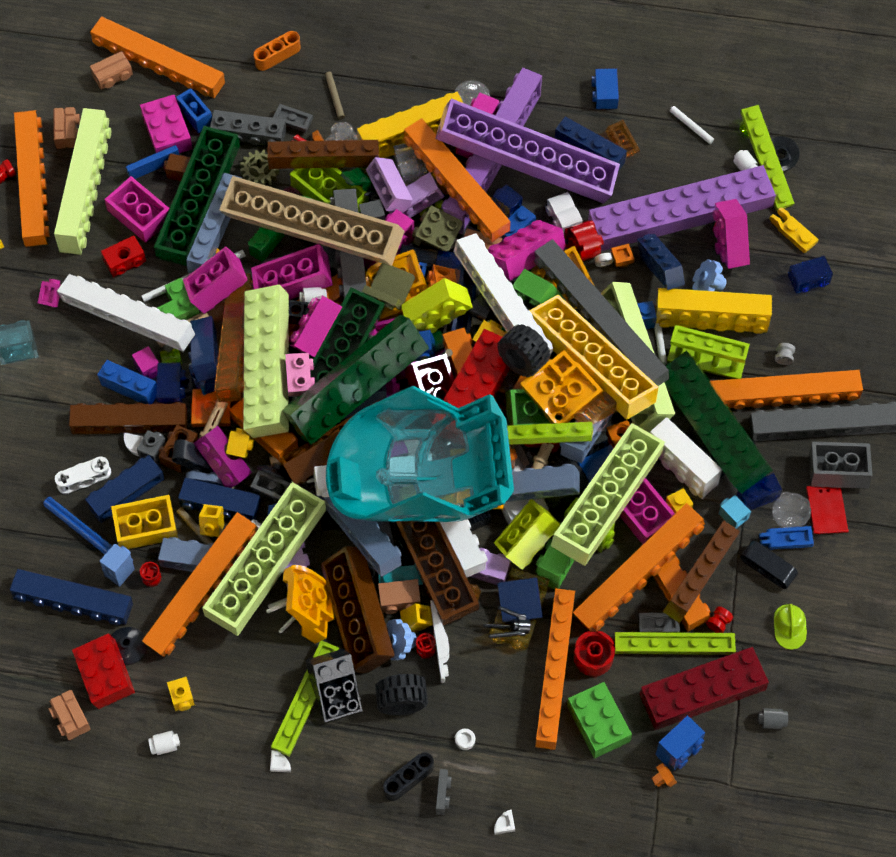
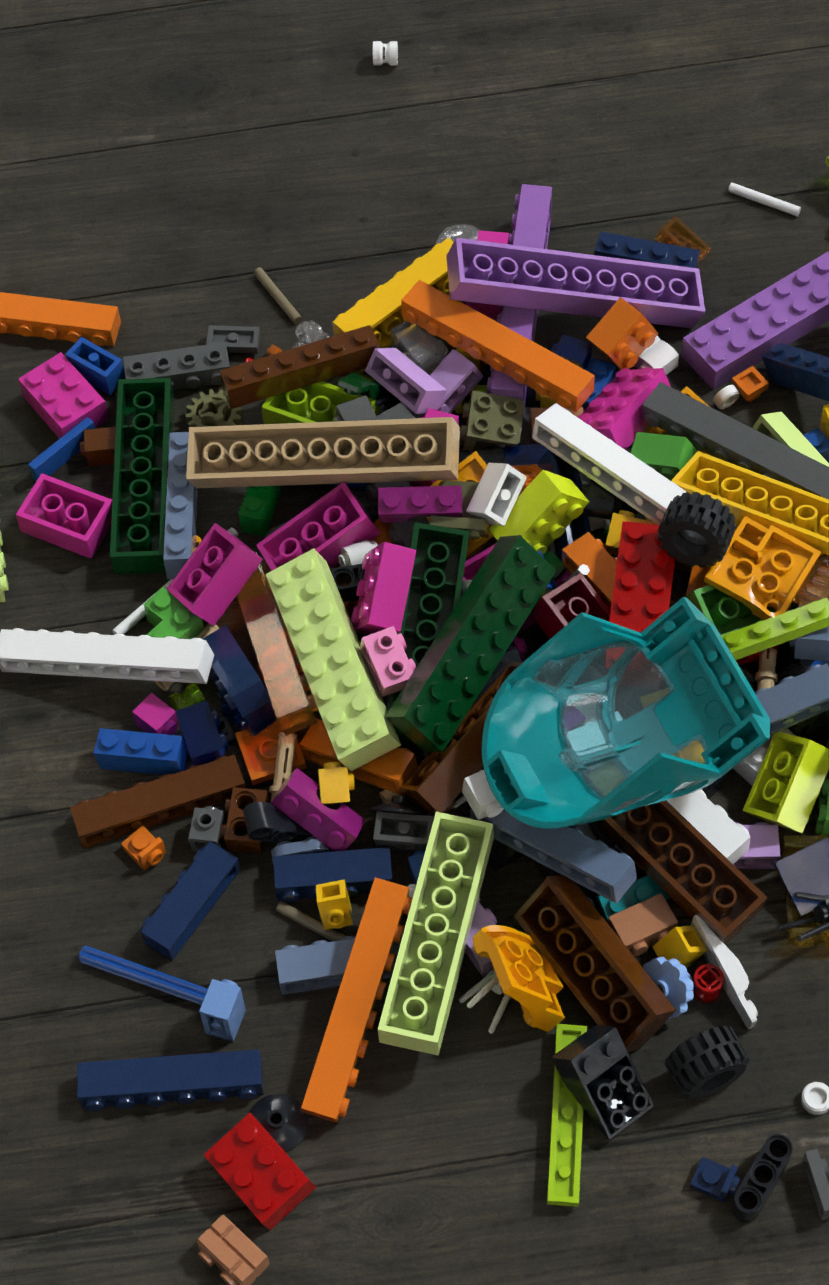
camera: 15 degrees left, 5 degrees down
white piece [55,457,111,494] -> none
red brick [101,236,146,277] -> none
yellow brick [111,495,178,549] -> none
white tile [124,433,143,456] -> none
red wheel [140,562,161,587] -> none
white brick [149,731,180,755] -> none
yellow brick [167,677,195,711] -> none
orange beam [254,31,301,71] -> none
white tile [270,750,291,772] -> none
red brick [564,220,604,262] -> none
blue brick [591,69,619,109] -> none
none -> orange bracket [121,825,166,871]
none -> magenta arch [378,486,463,523]
none -> white brick [466,463,527,526]
none -> orange brick [586,297,659,370]
none -> dark blue bracket [690,1157,741,1203]

